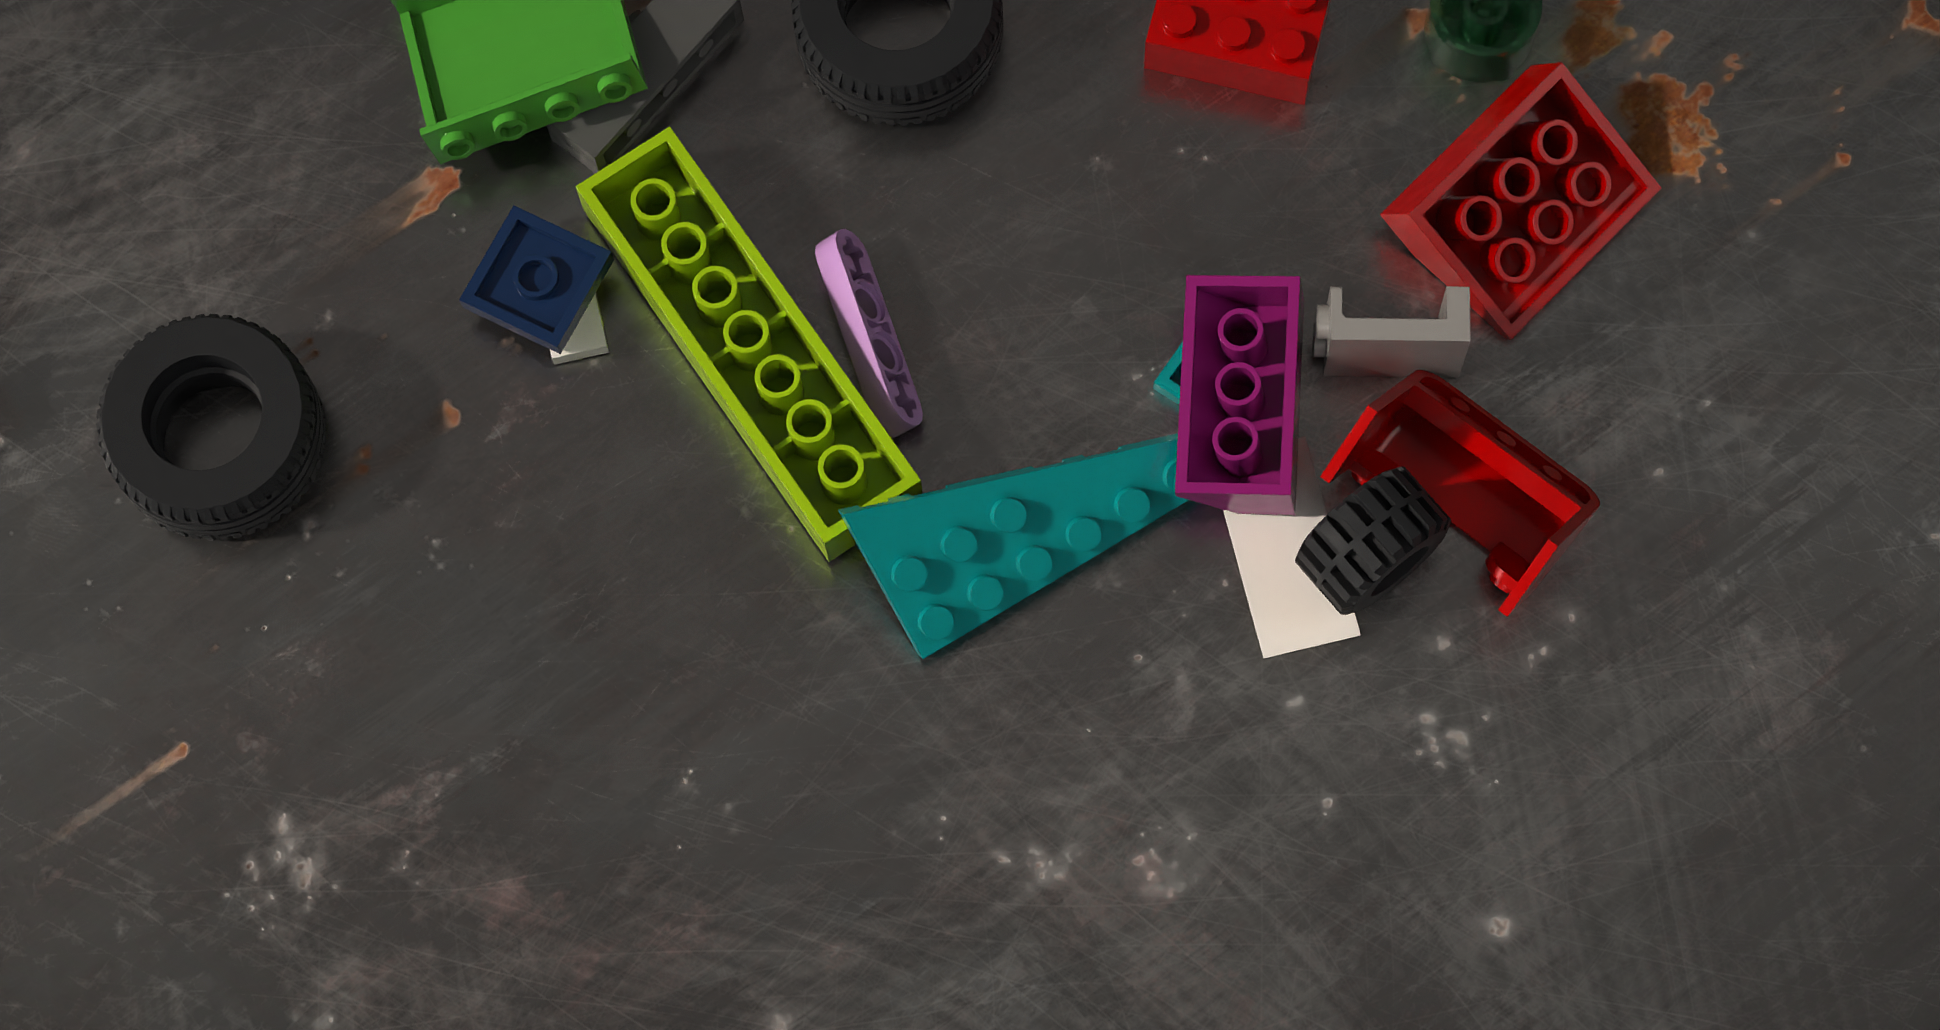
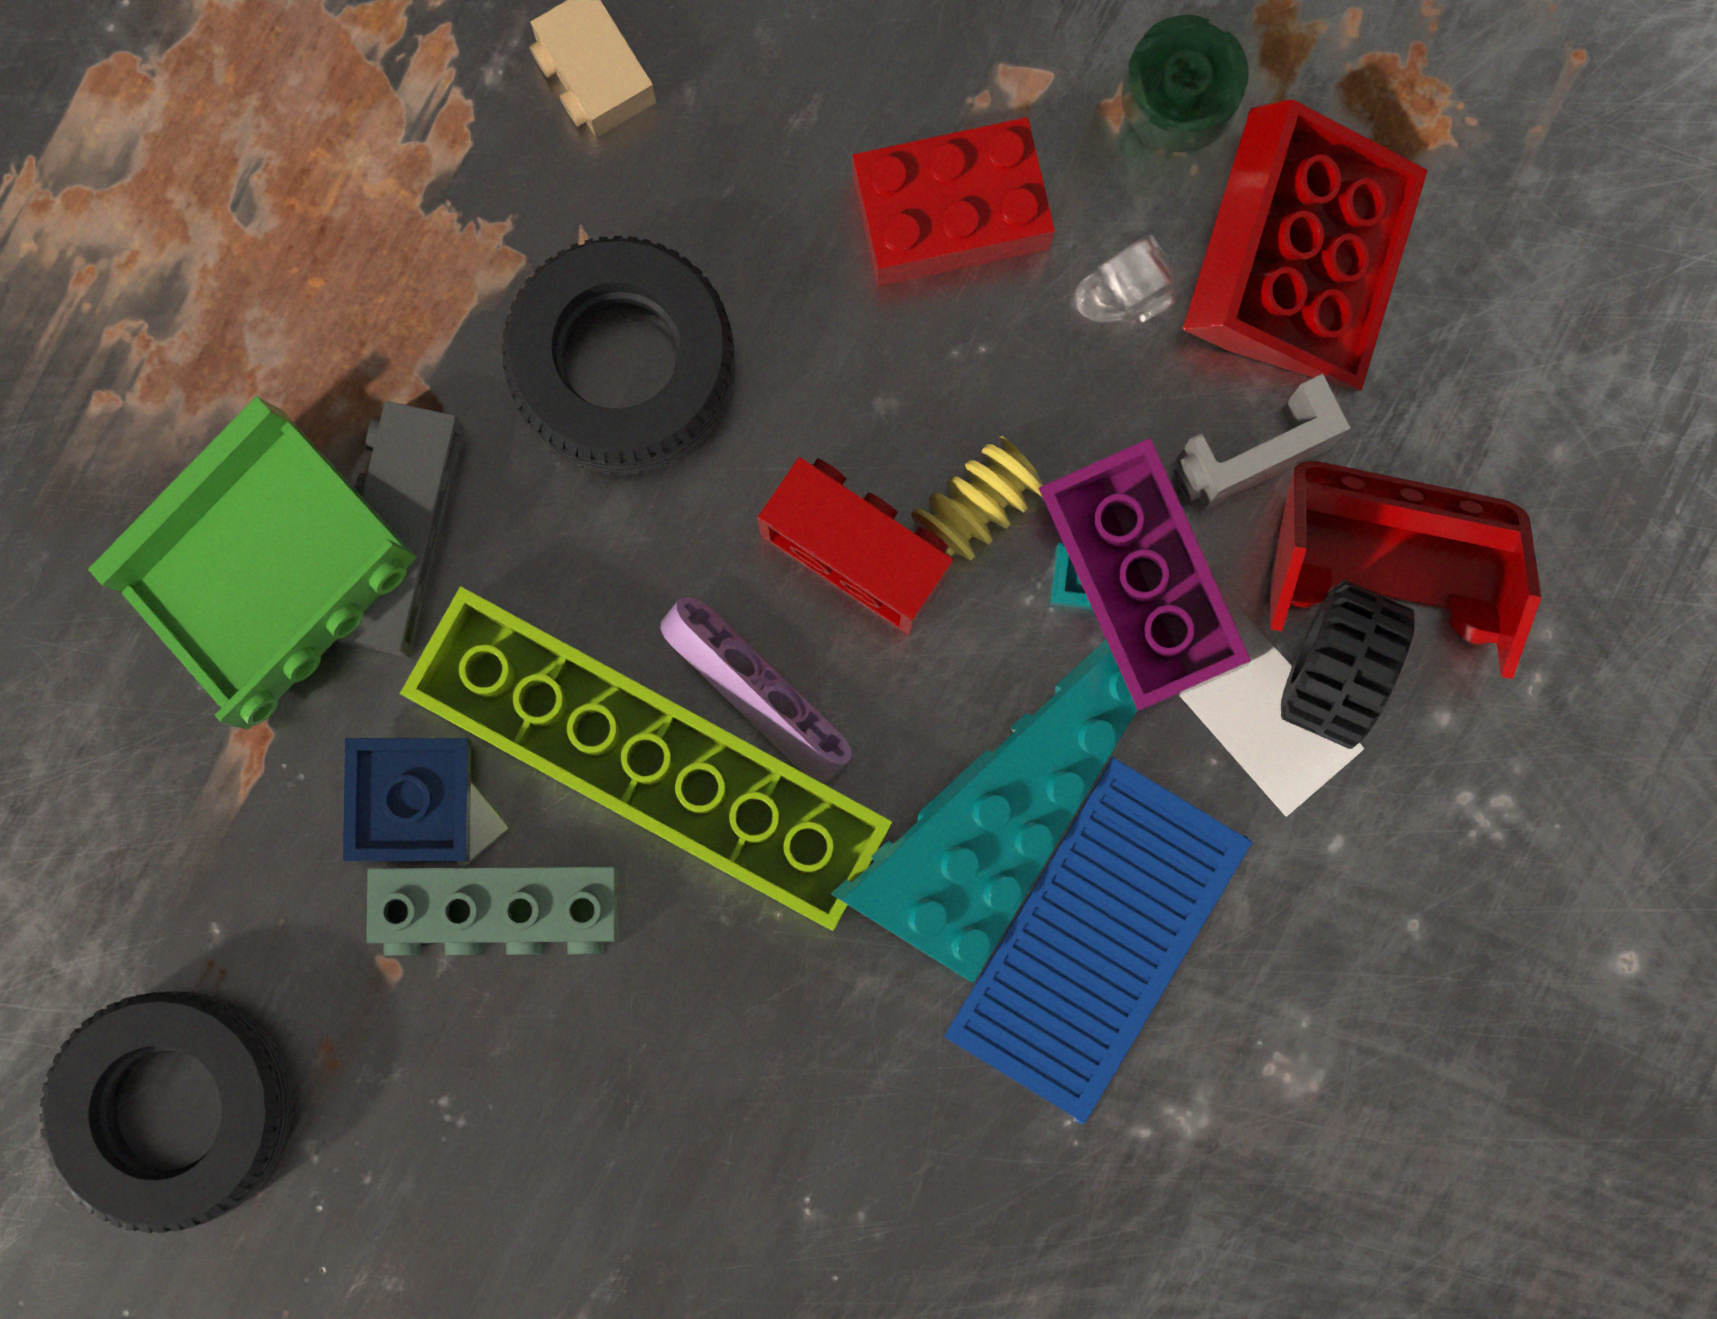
camera: 35 degrees left, 10 degrees up
none -> sand green brick [366,867,619,956]
none -> red brick [757,457,954,635]
none -> light yellow piece [911,436,1043,561]
none -> blue window [944,757,1253,1124]
none -> clear piece [1074,234,1181,323]

